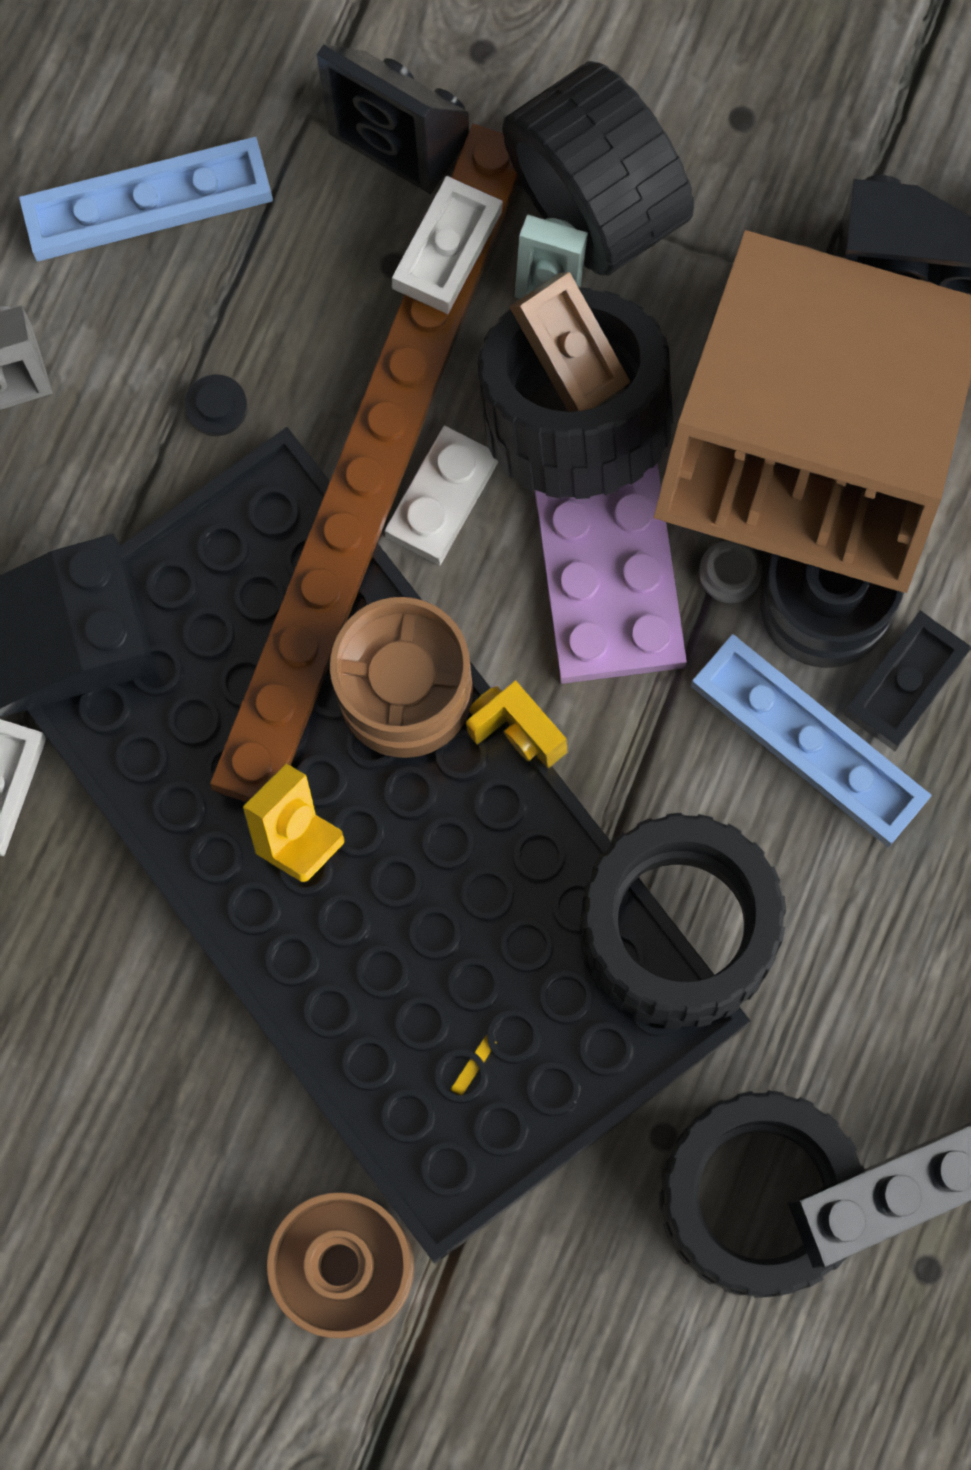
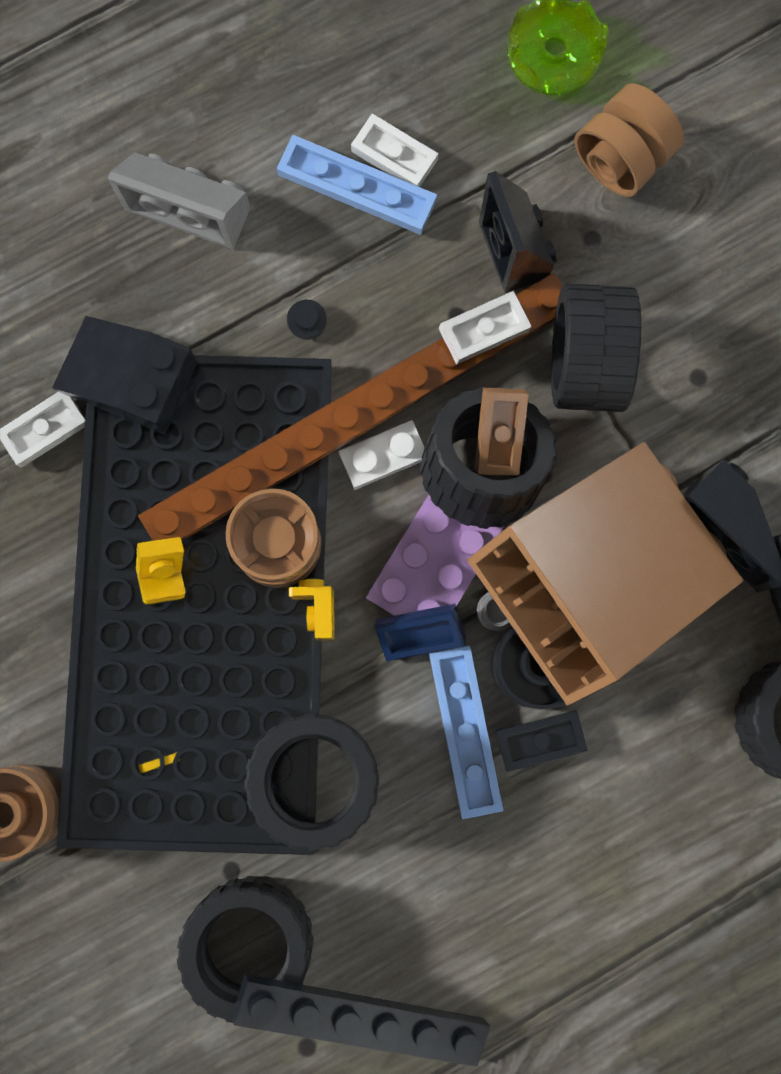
camera: 35 degrees right, 5 degrees up
light aqua plate [514,215,588,299] -> none
none -> white plate [351,114,438,187]
none -> dark blue tile [374,603,467,661]

